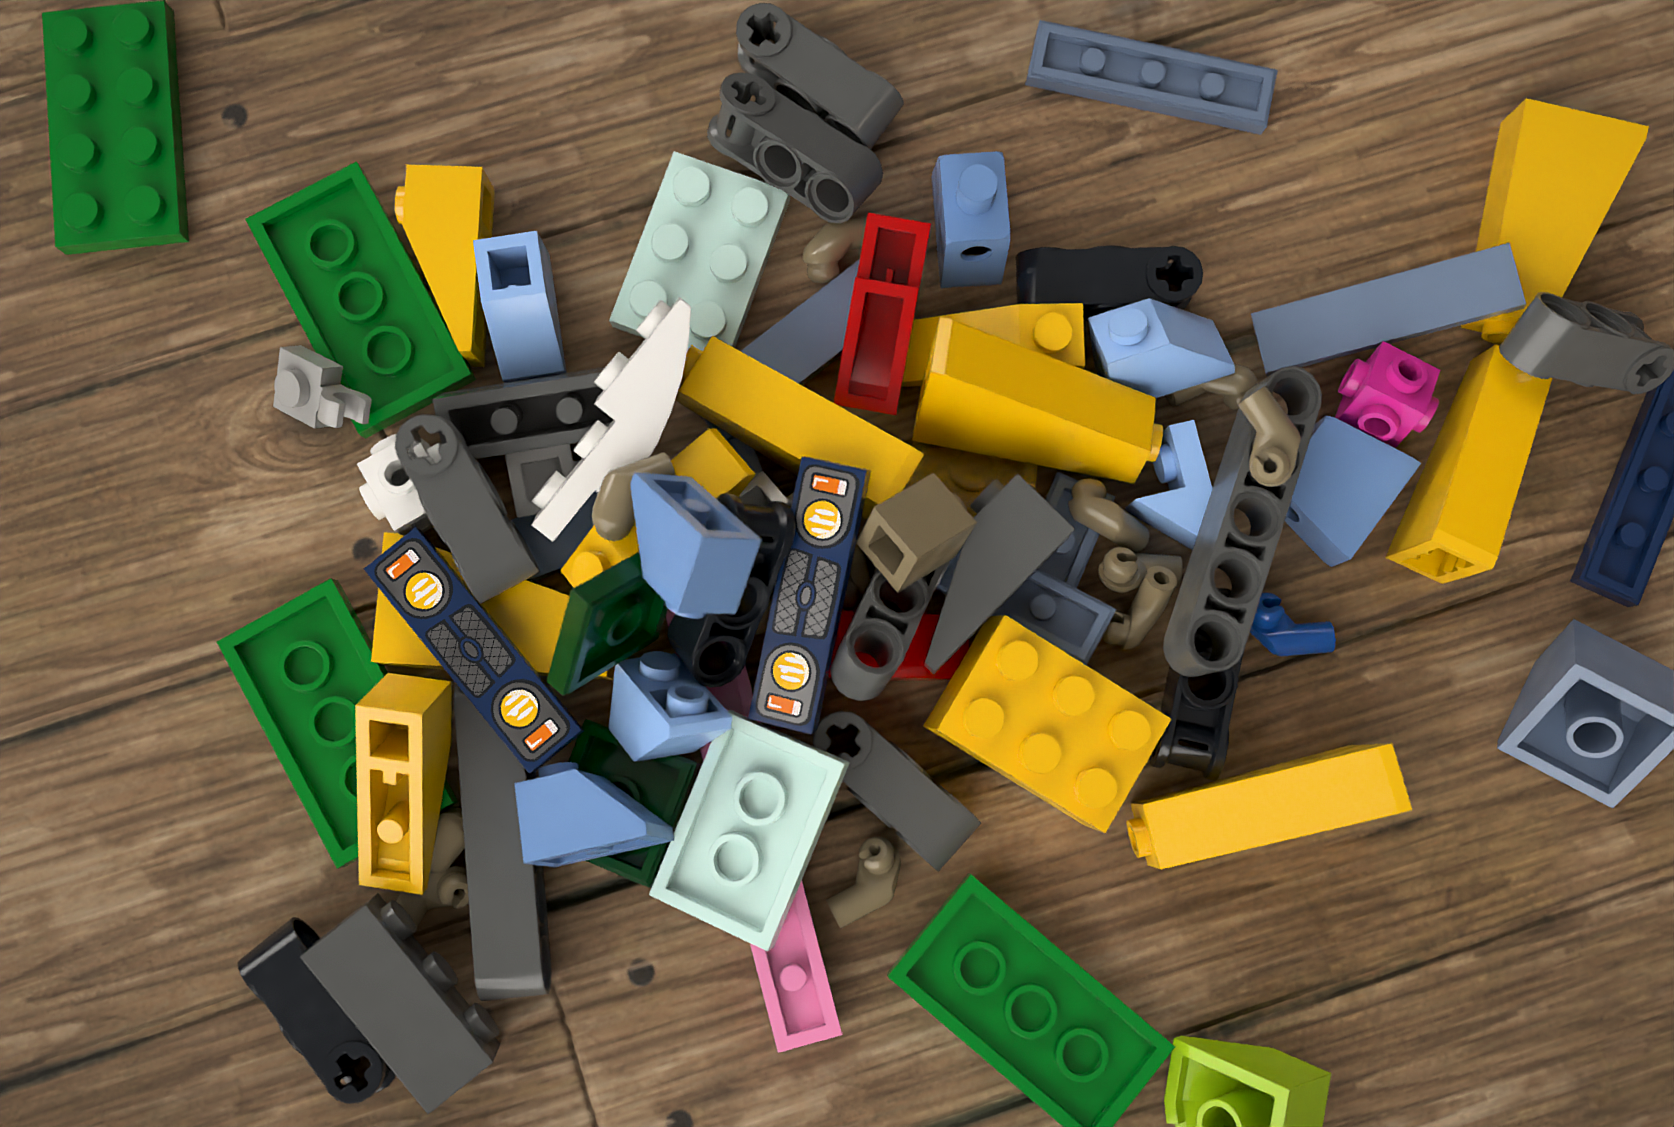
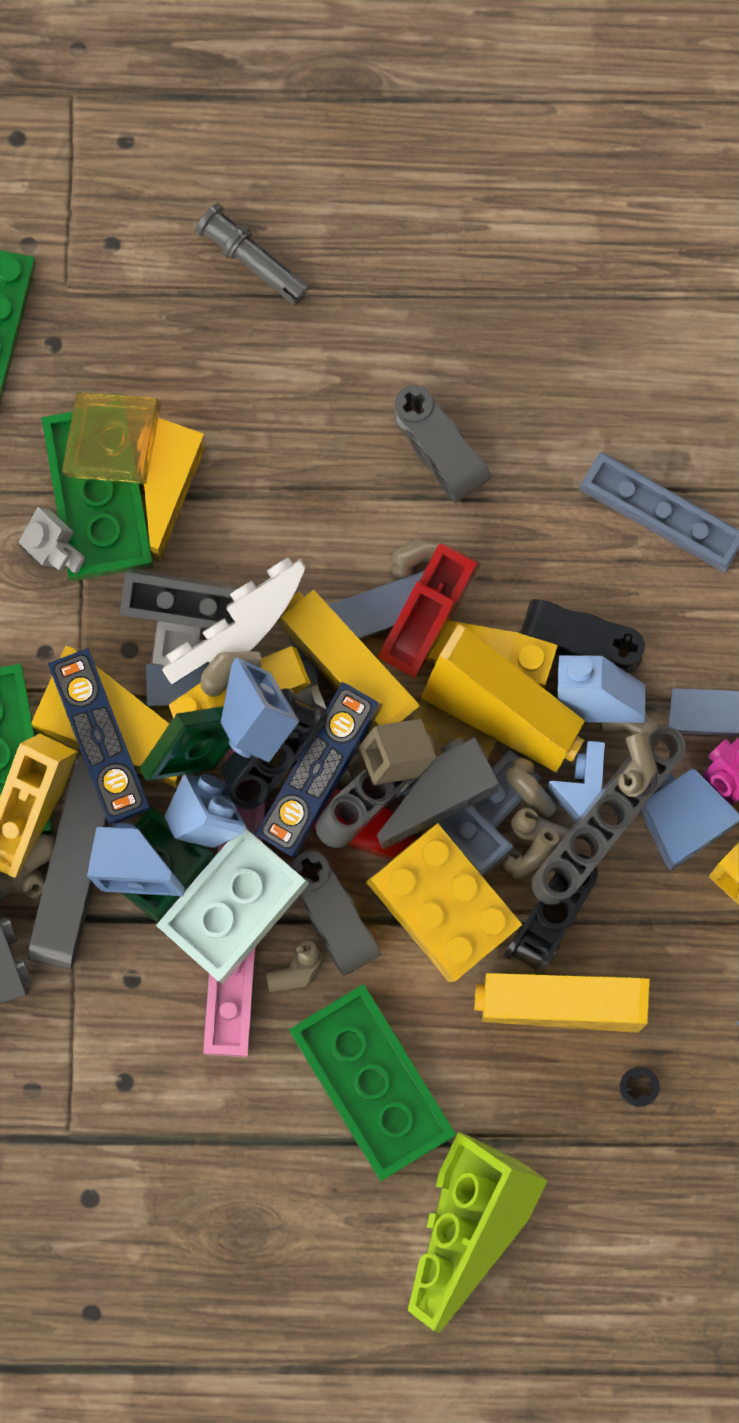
camera: 20 degrees right, 5 degrees down
white brick [357,434,442,536] -> none
dark grey piece [395,414,540,604] -> none
light blue slope [473,231,566,383] -> none
light aqua plate [609,151,790,351] -> none
dark grey piece [707,73,883,223] -> none
medium blue torso [931,151,1010,288] -> none
blue arm [1250,592,1336,656] -> none
none -> clear yellow tile [62,392,161,484]
none -> black bush [619,1067,659,1107]

